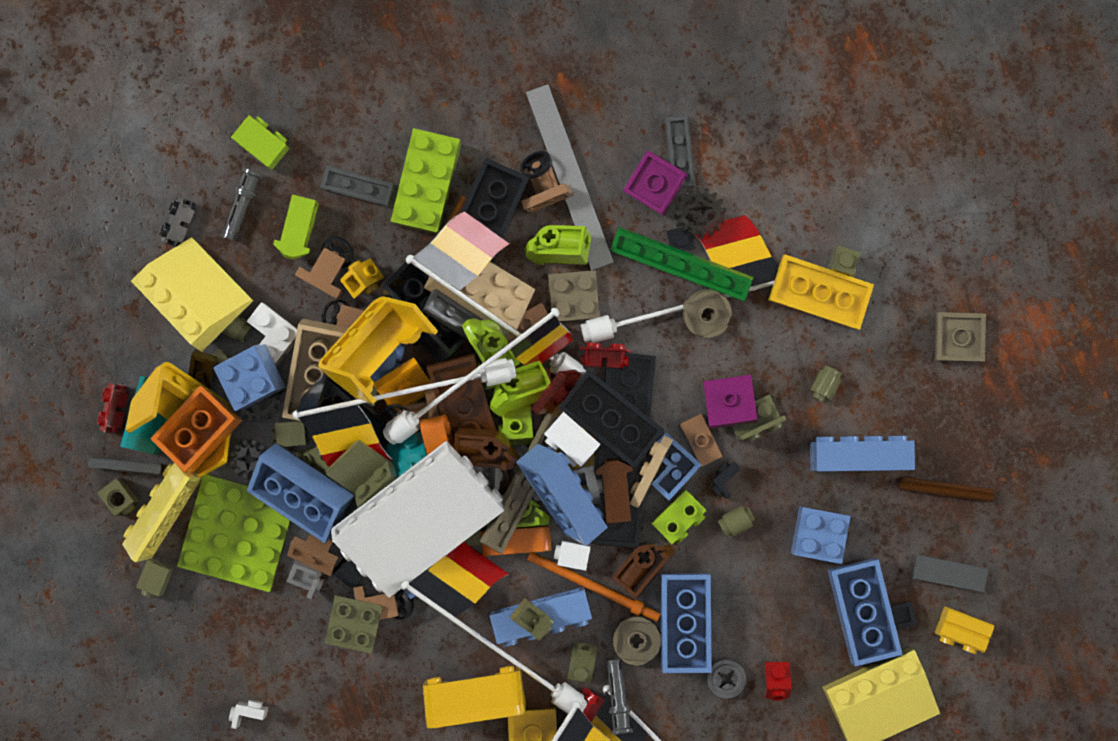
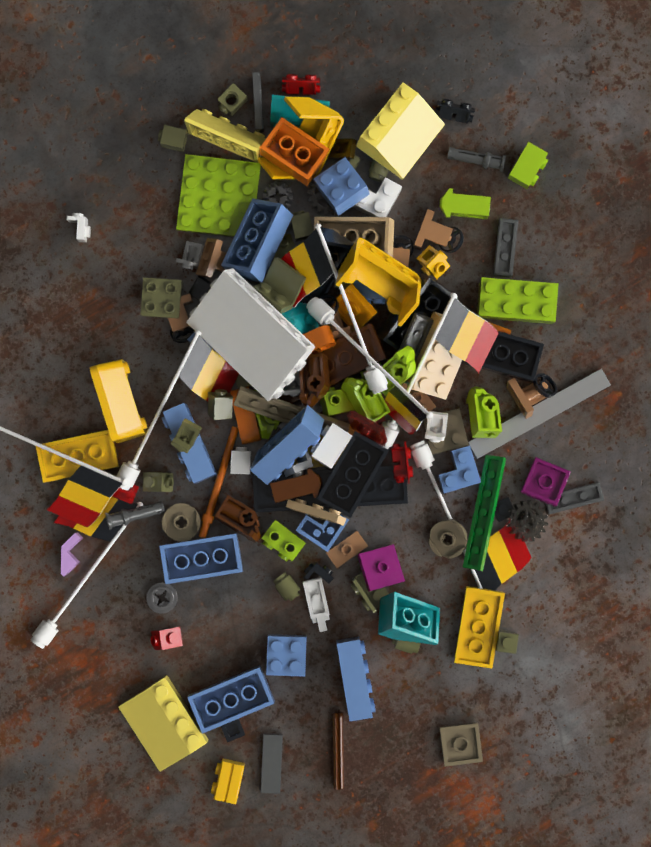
camera: 80 degrees right, 0 degrees up
none -> brick [208,389,233,420]
none -> white hinge [303,577,330,632]
none -> teal slope [378,592,440,645]
none -> white bracket [425,411,448,442]
none -> medium blue brick [437,446,481,494]

